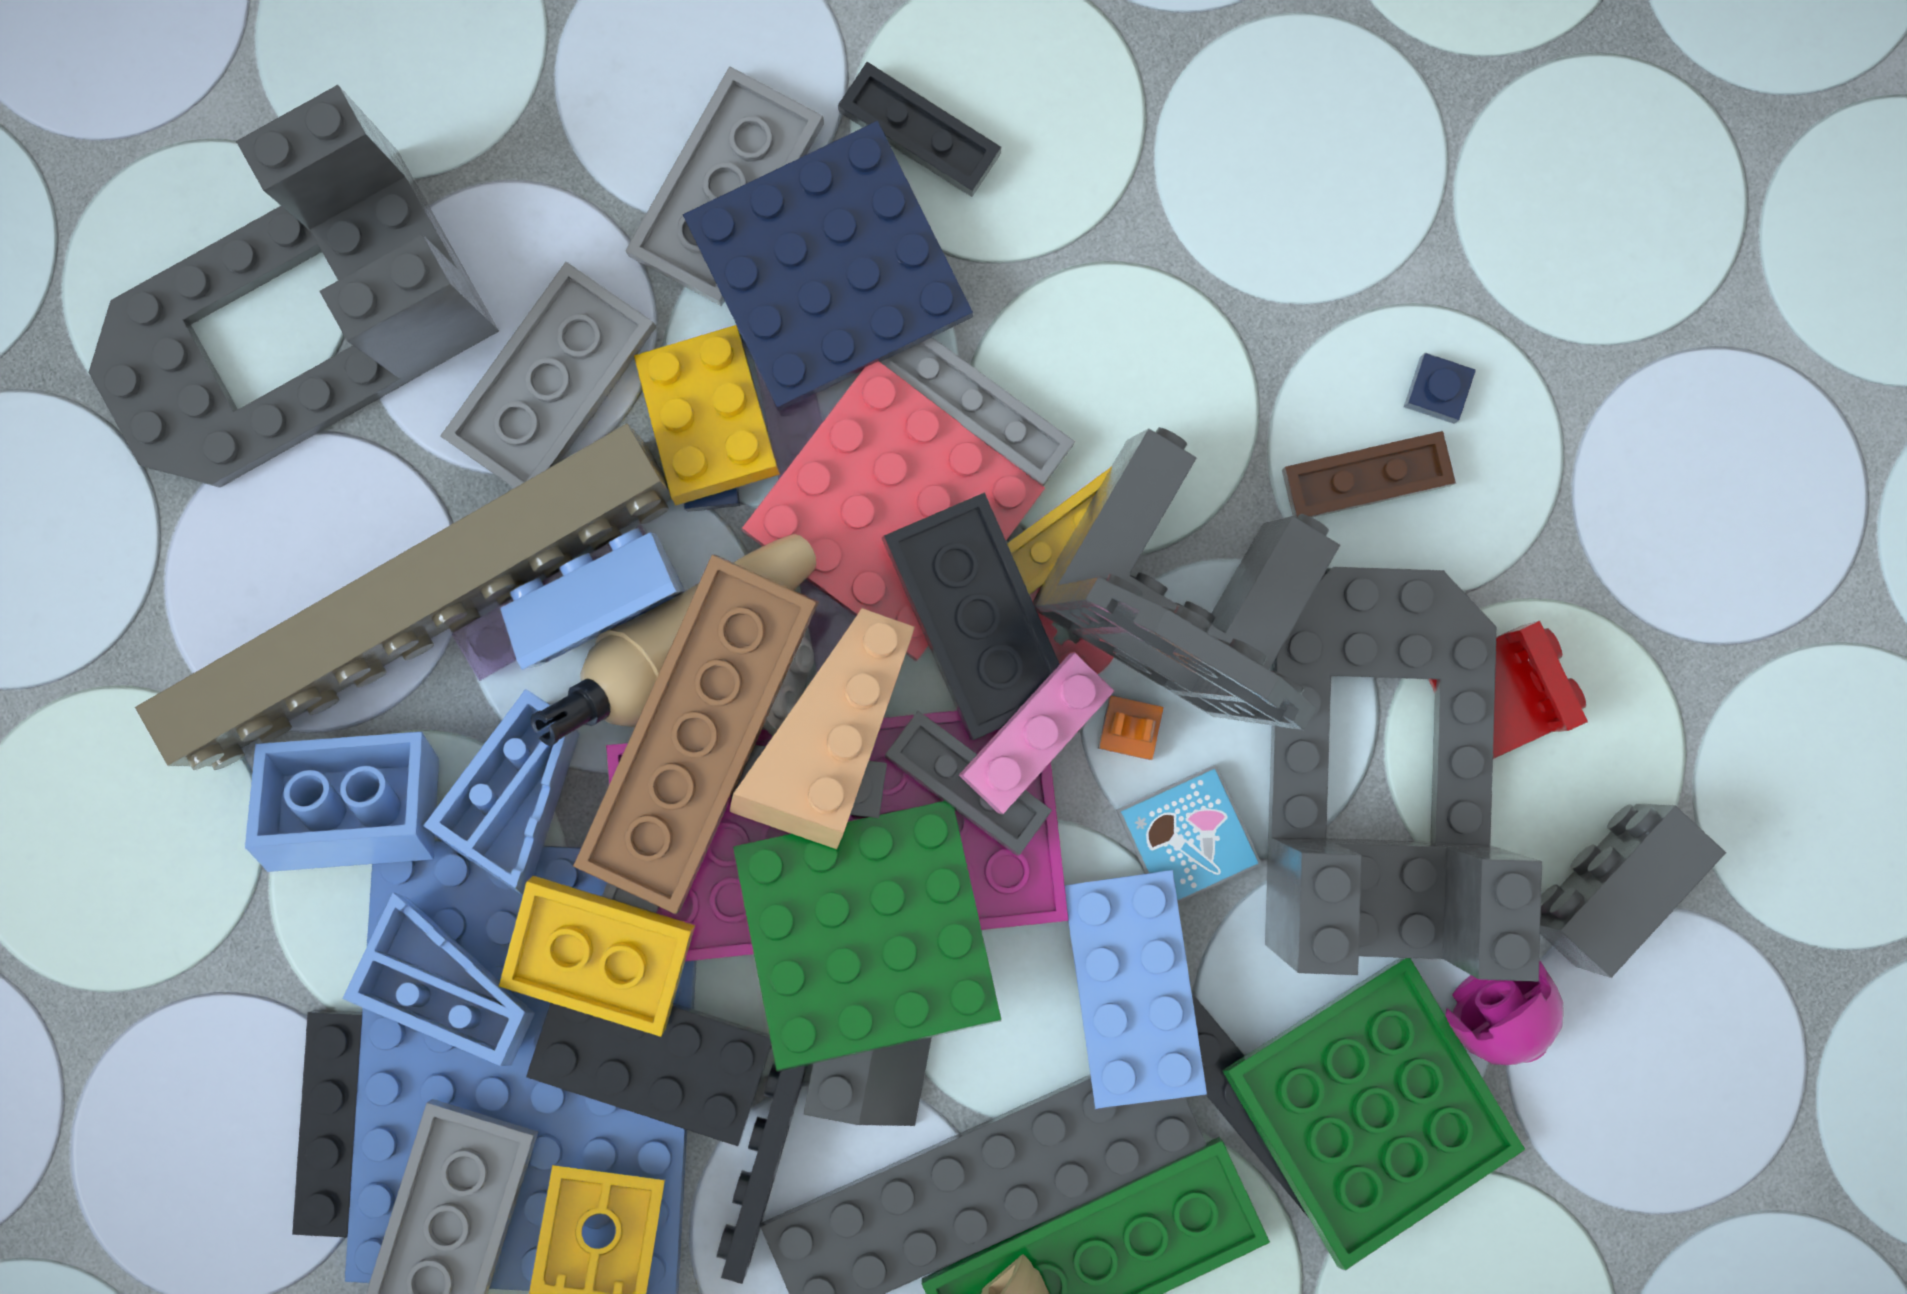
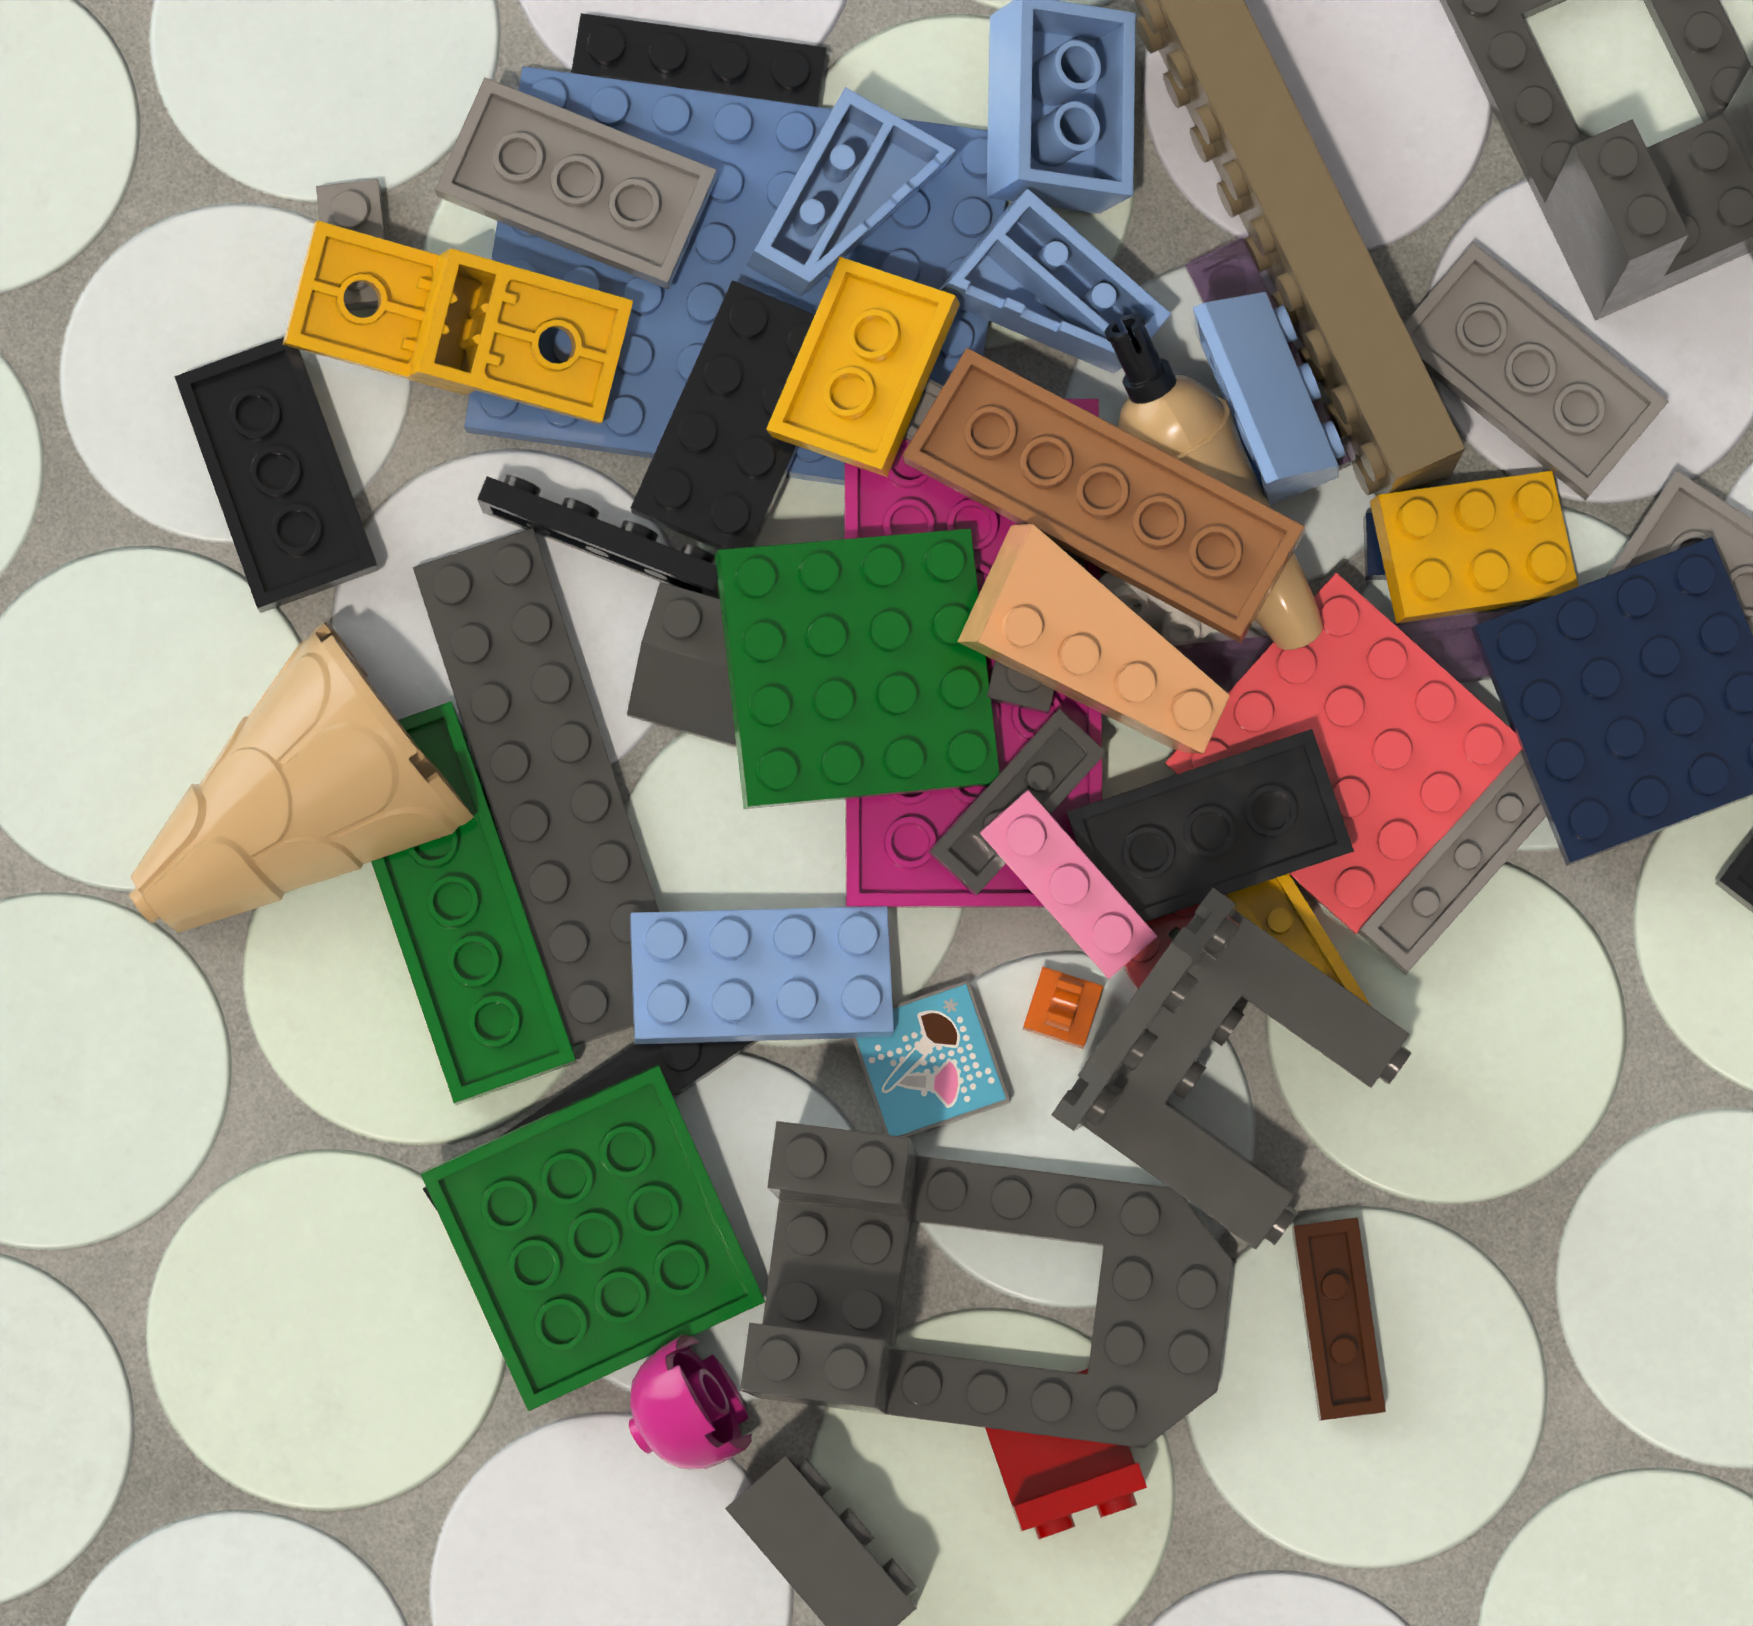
camera: 95 degrees right, 5 degrees down
dark blue plate [1404,353,1476,424] -> none

